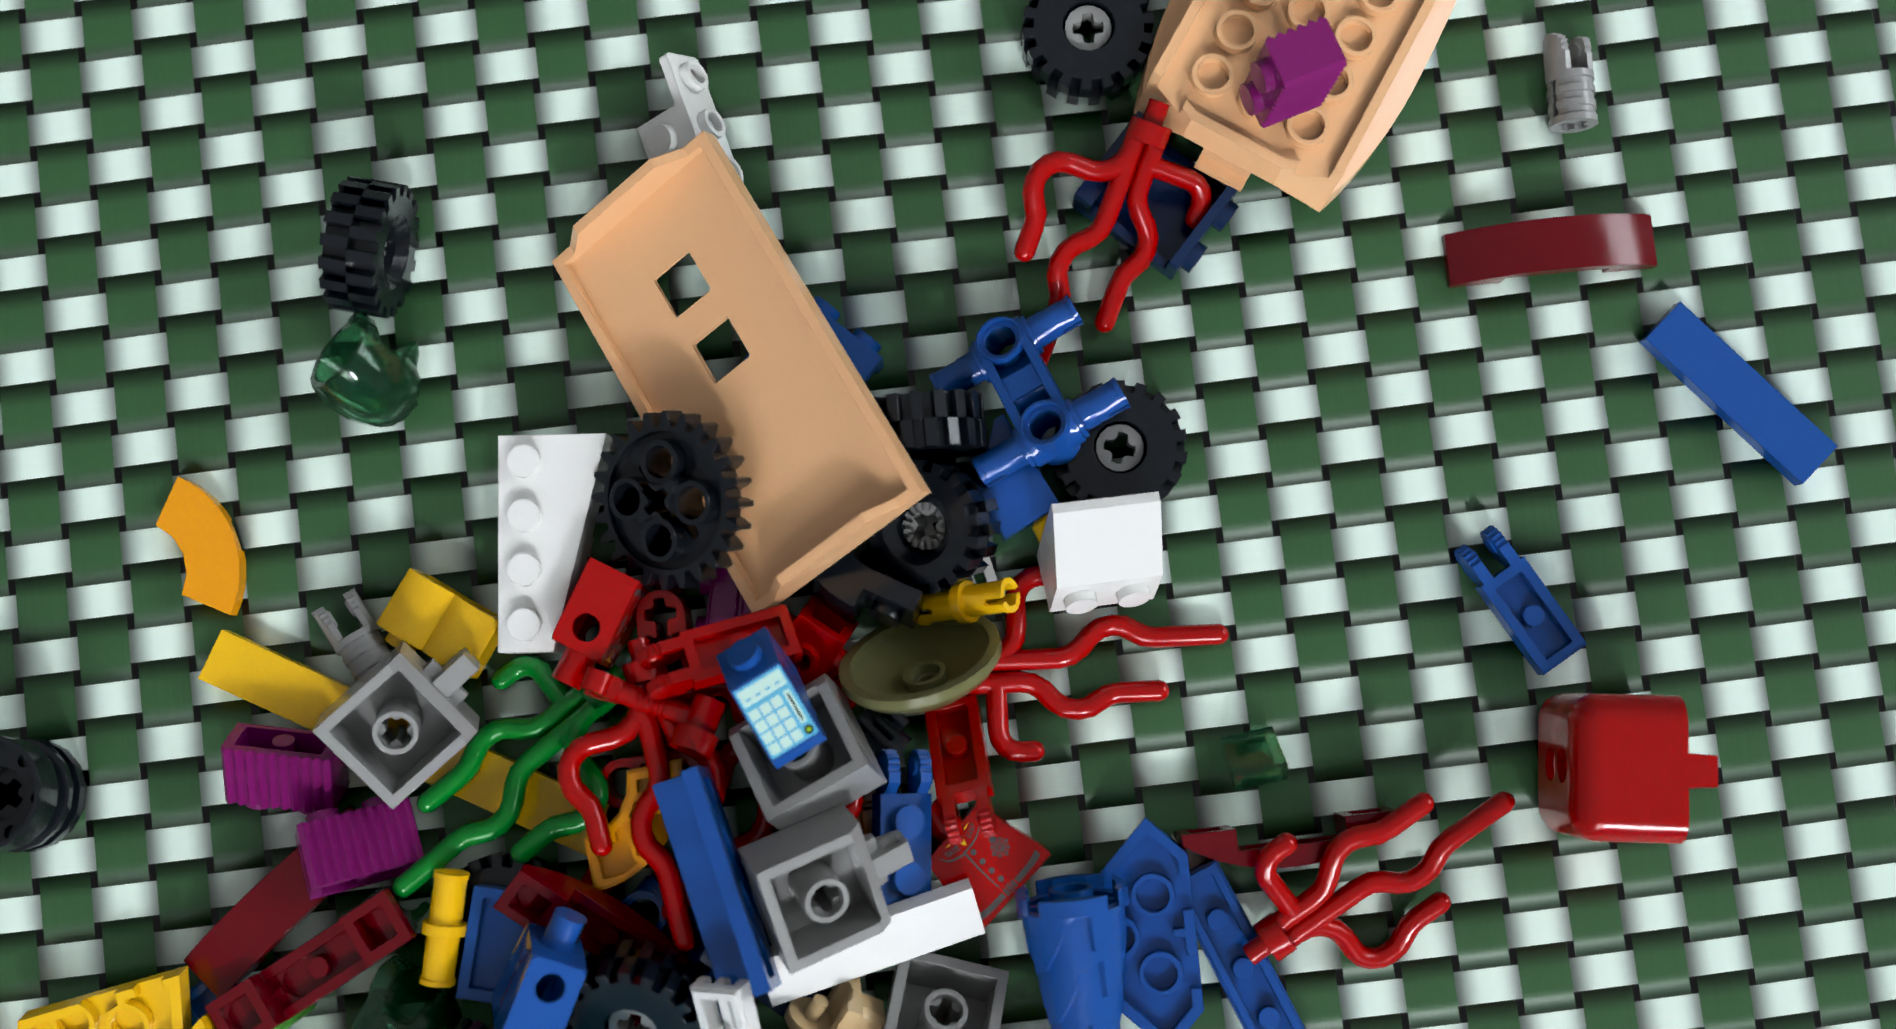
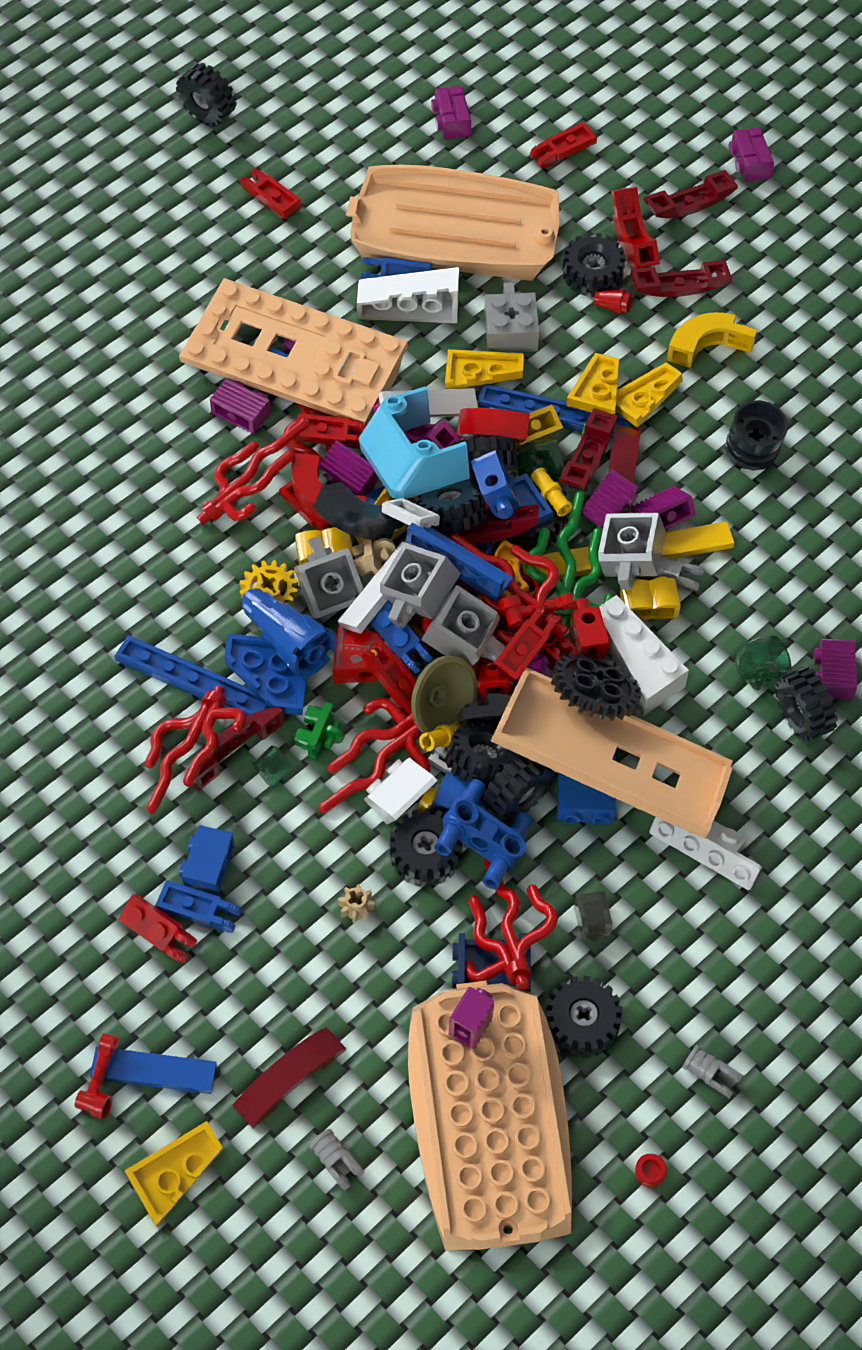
camera: 145 degrees right, 25 degrees down
light orange tile [156,476,247,616] -> none
slope [716,626,827,769] -> none
red piece [1538,693,1718,844] -> none
none -> red brick [74,1033,119,1120]
none -> red hinge [118,894,197,963]
none -> yellow wing [124,1121,223,1227]
none -> blue brick [179,825,235,896]
none -> green hips [295,702,345,760]
none -> tan gear [338,884,375,923]
none -> clear smoke brick [574,891,612,941]
none -> magenta brick [813,639,857,701]

